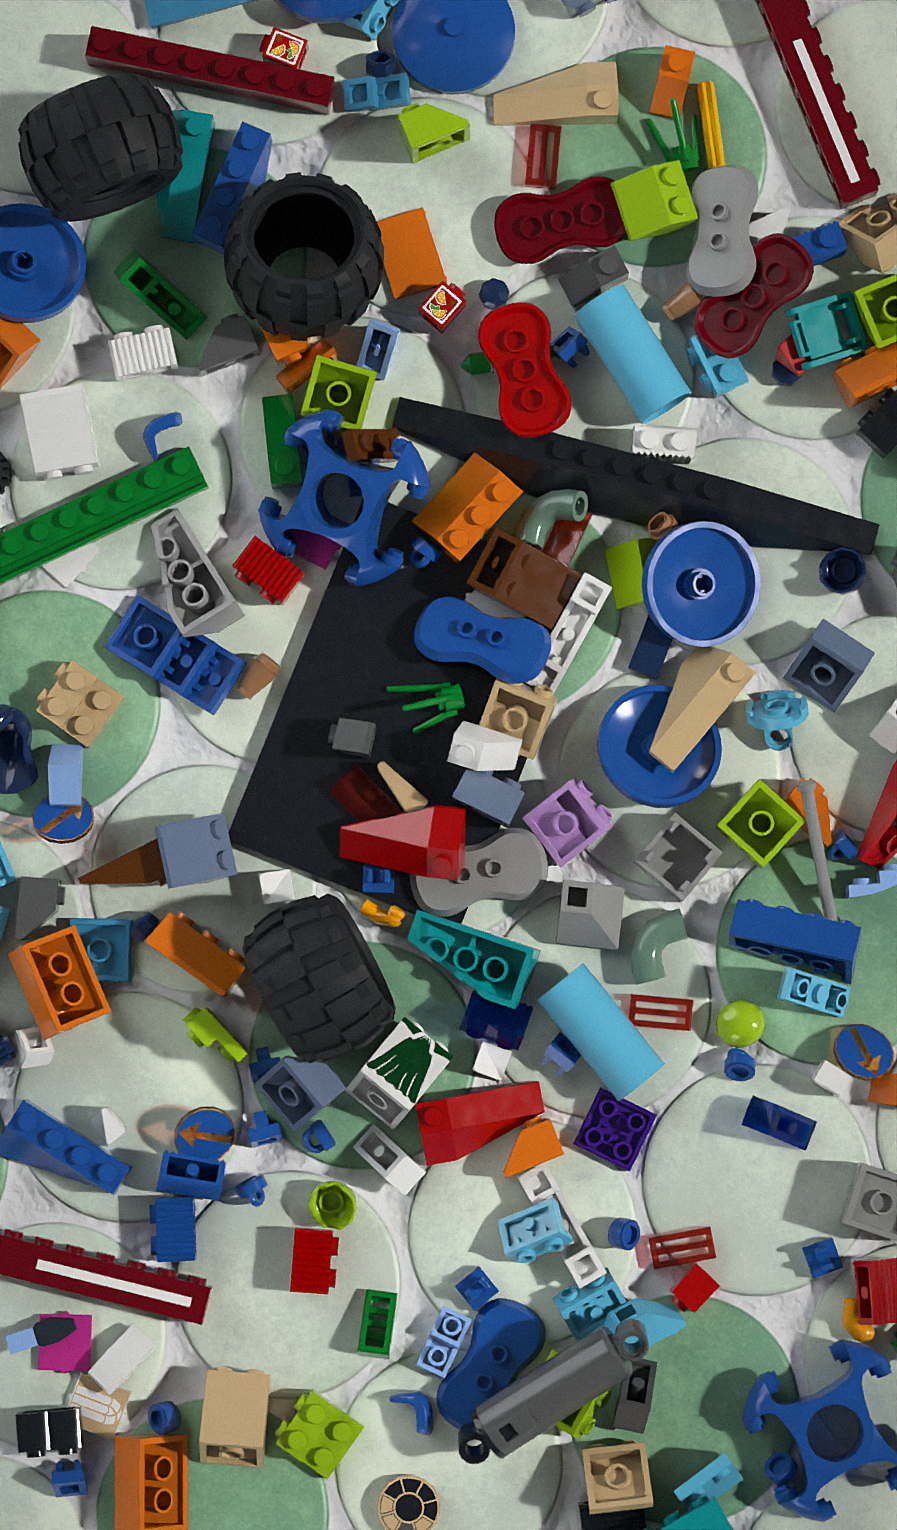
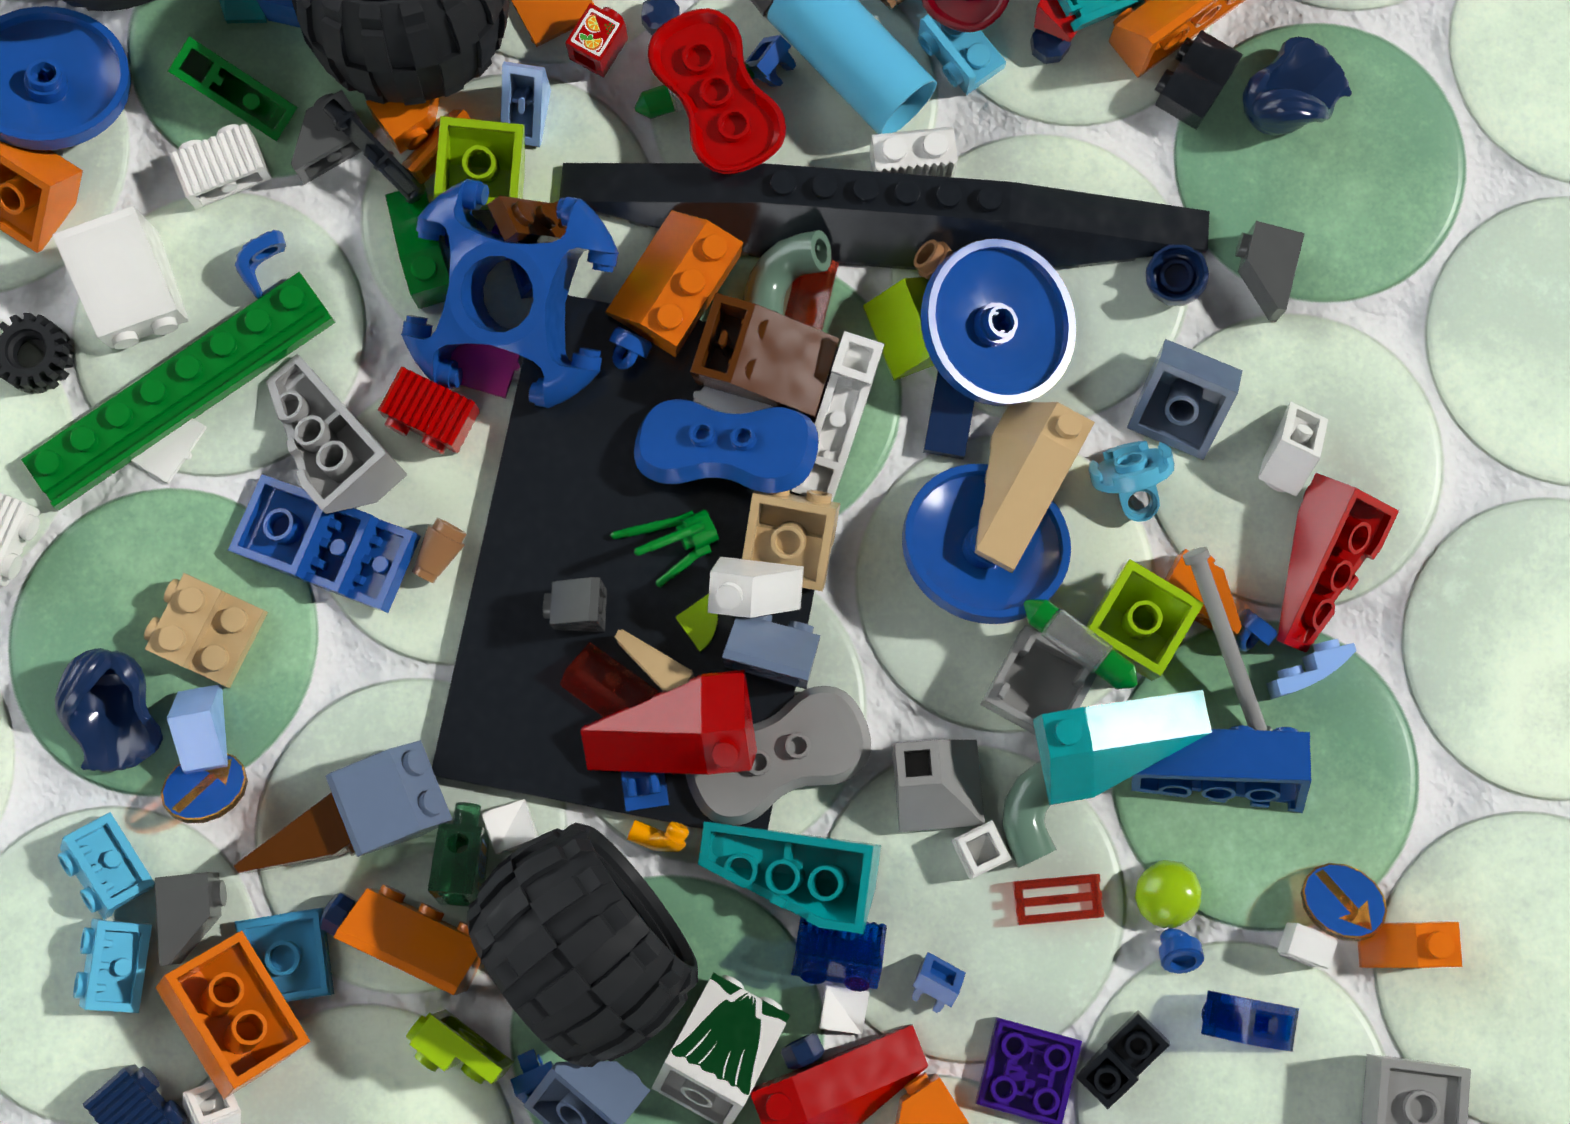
camera: 10 degrees left, 5 degrees down
lavender plate [522,777,613,867] -> none
medium azure piece [537,963,665,1101] -> none
medium azure slope [776,967,851,1018] -> none
none -> black piece [323,98,426,204]
none -> clear green torso [428,802,489,907]
none -> lime tile [675,594,718,653]
none -> dark blue tile [780,1032,824,1070]
none -> white slope [951,820,1012,879]
none -> piece [1023,599,1138,690]
none -> teal wedge [1033,690,1212,805]
none -> black slope [1076,1010,1170,1110]

